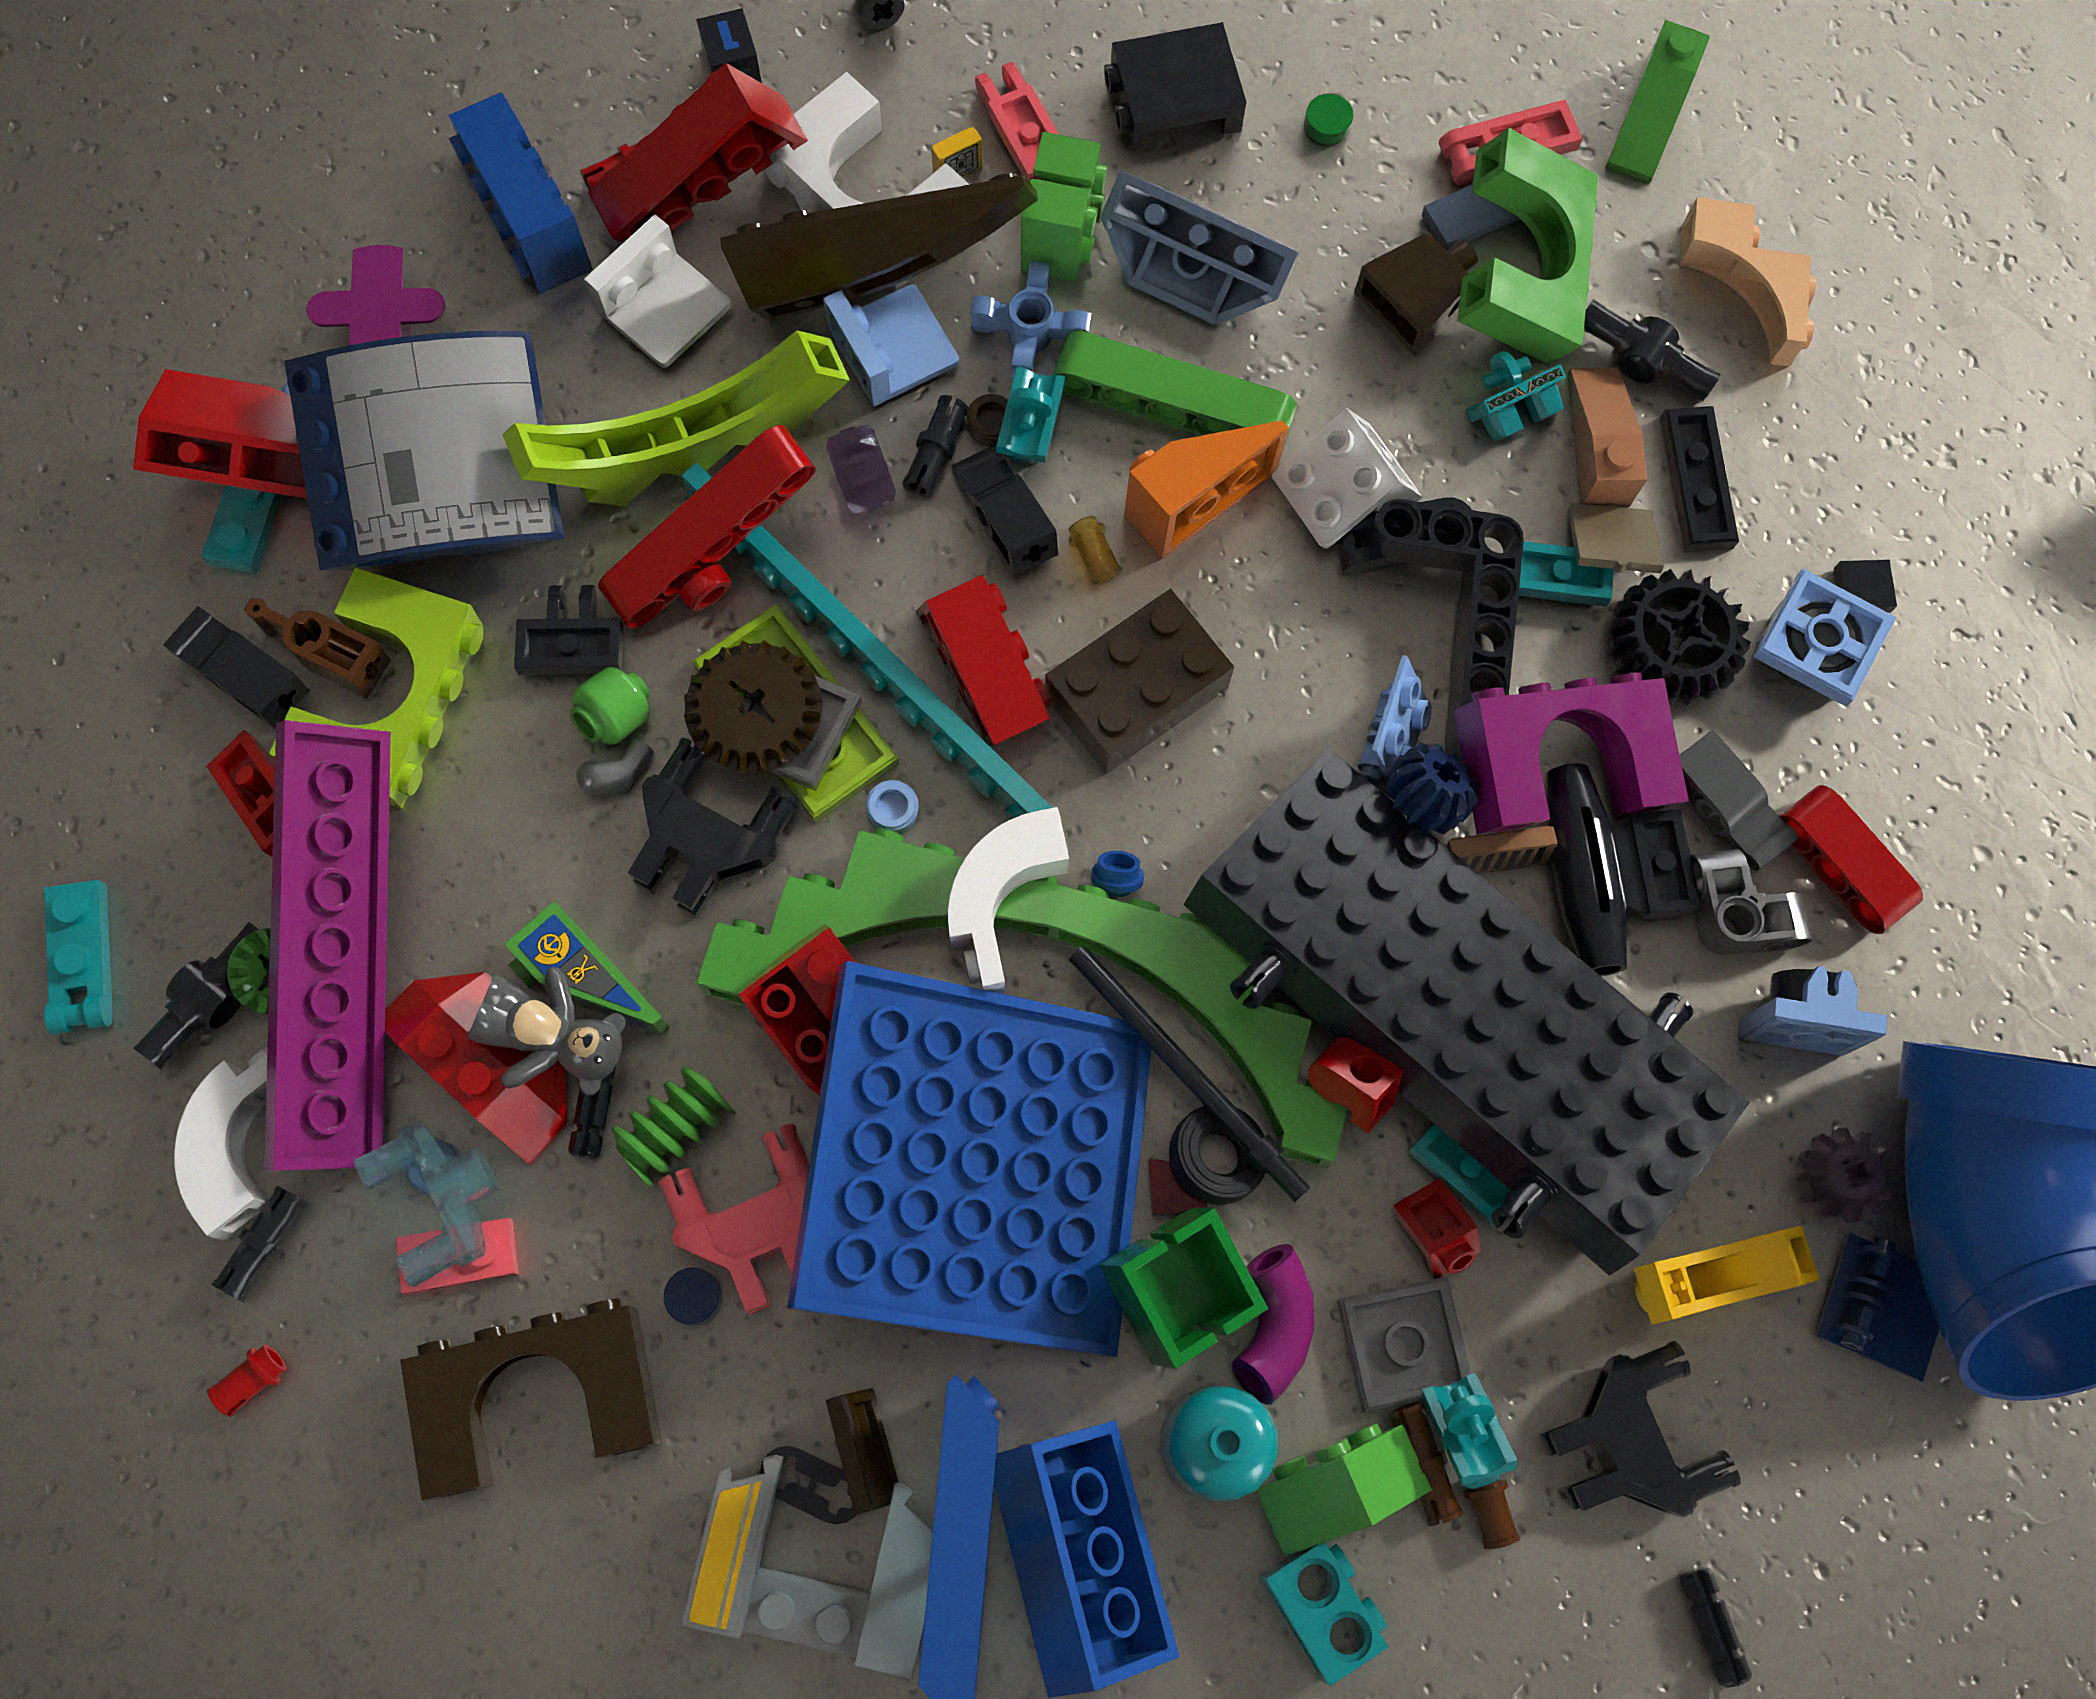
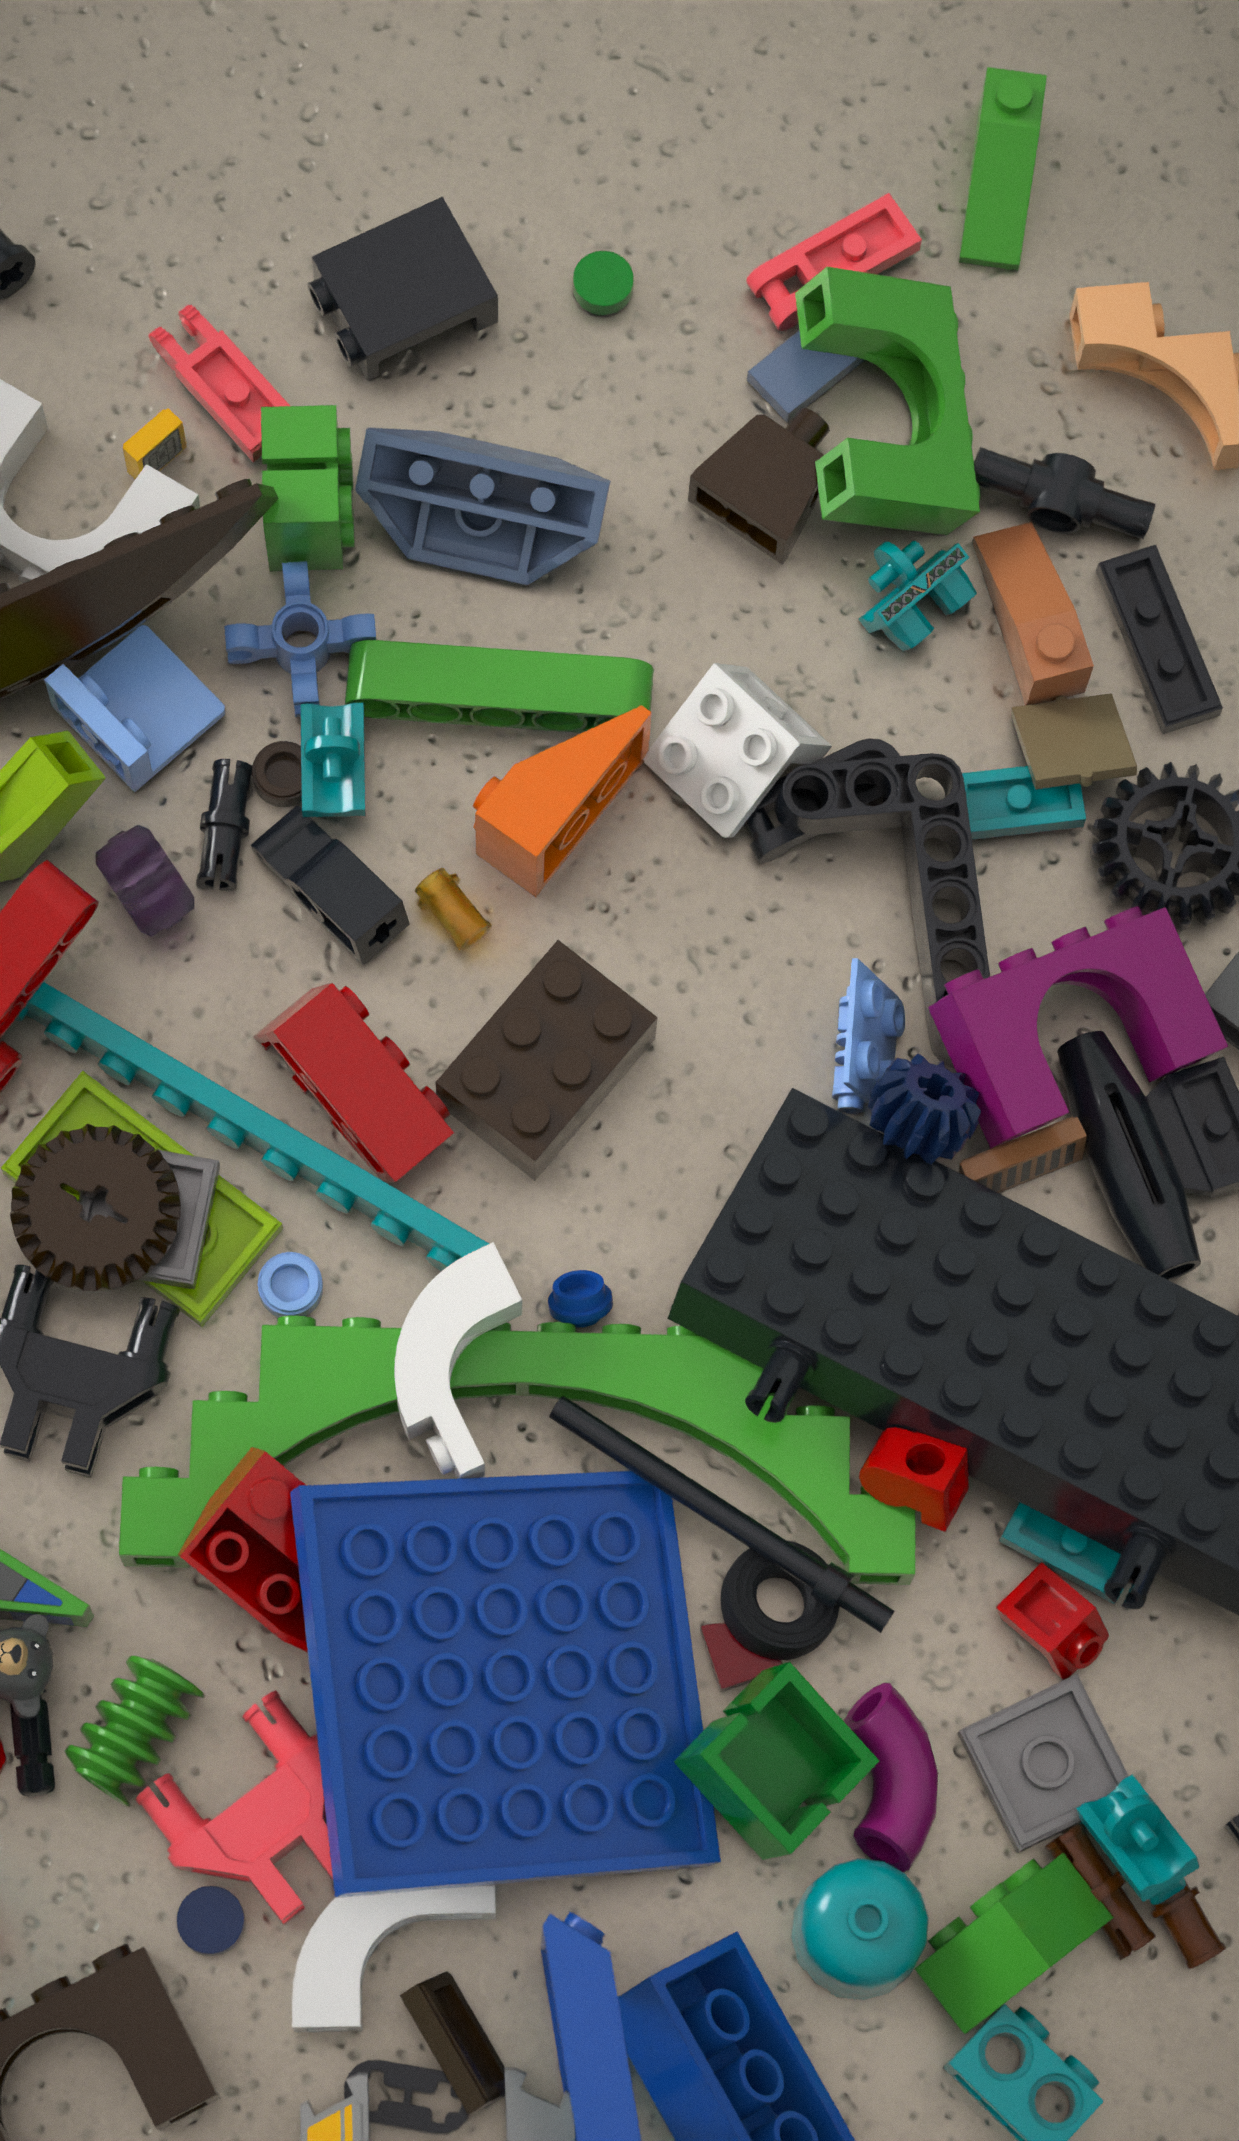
camera: 15 degrees left, 0 degrees up
none -> white arch [292,1885,496,2033]

